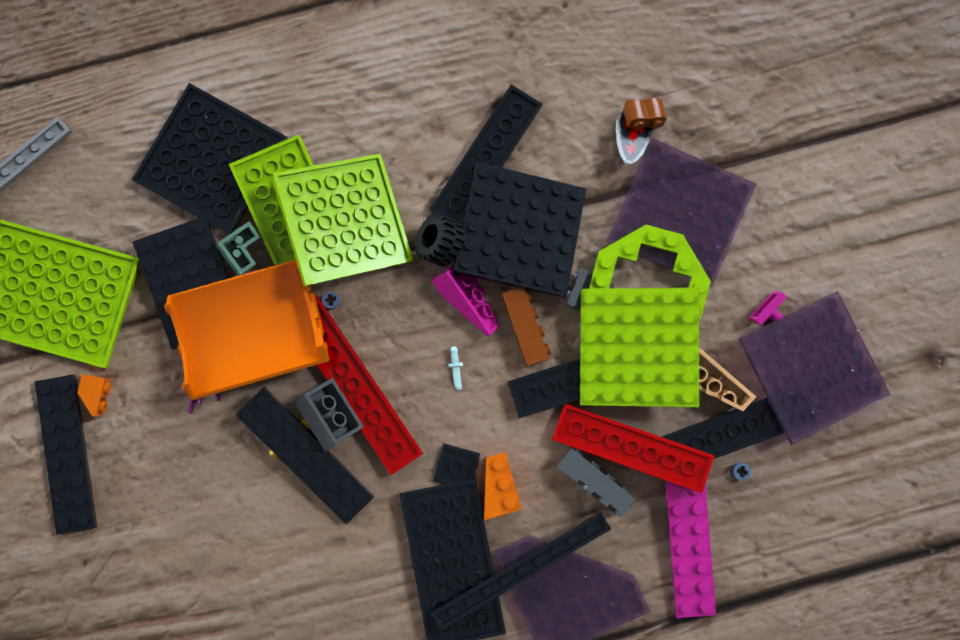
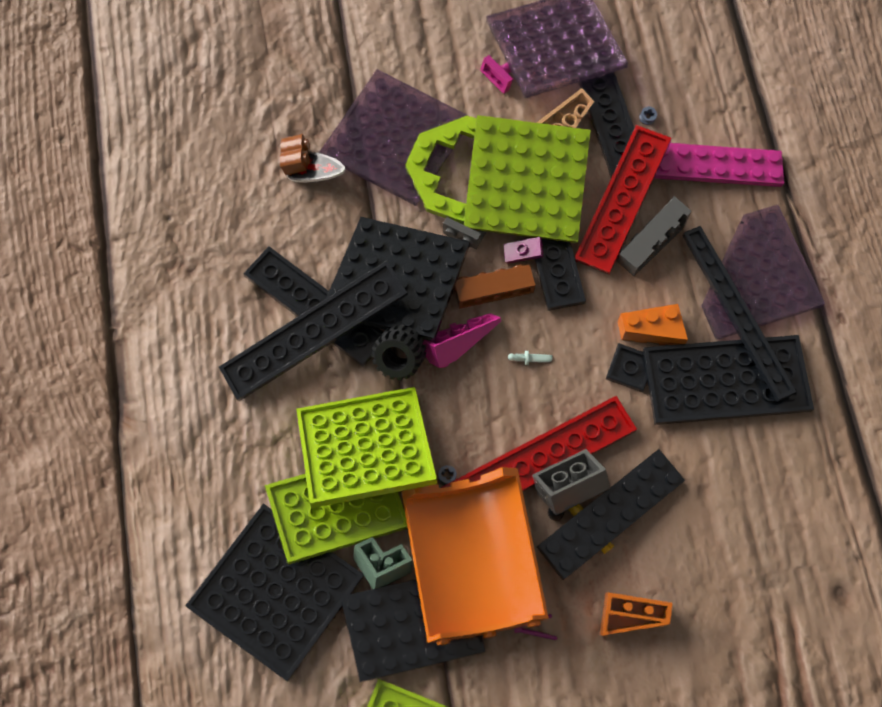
camera: 85 degrees left, 15 degrees down
none -> black plate [219,261,408,401]
none -> plate [504,237,543,264]
none -> orange wedge [600,592,672,636]

